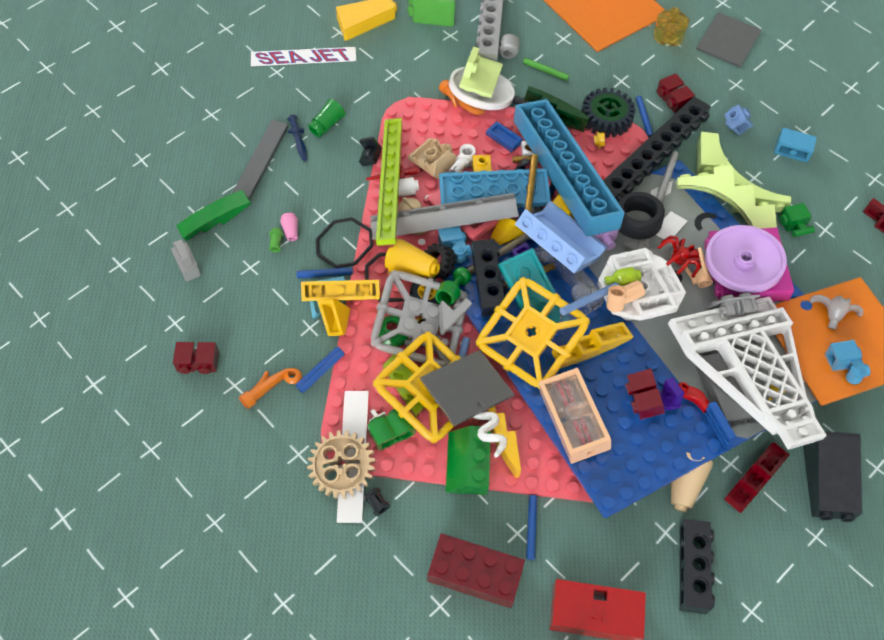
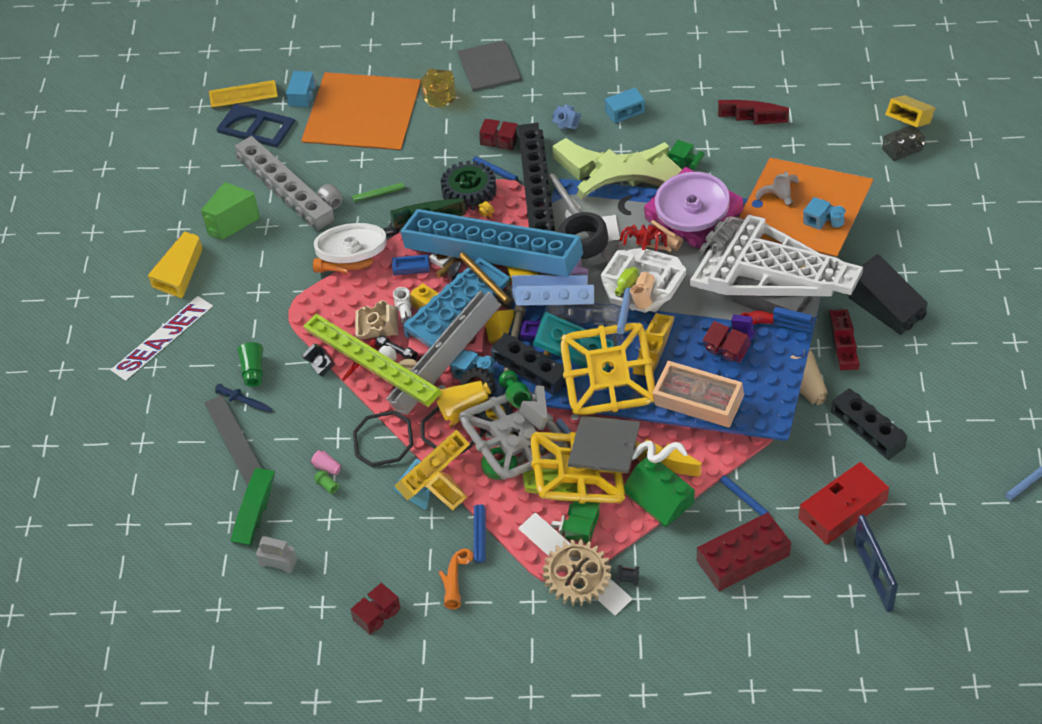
camera: 40 degrees left, 10 degrees down
blue bar [297,267,353,278] -> none
yellowish green bracket [459,46,503,98] -> none
none -> black bar [376,335,418,360]

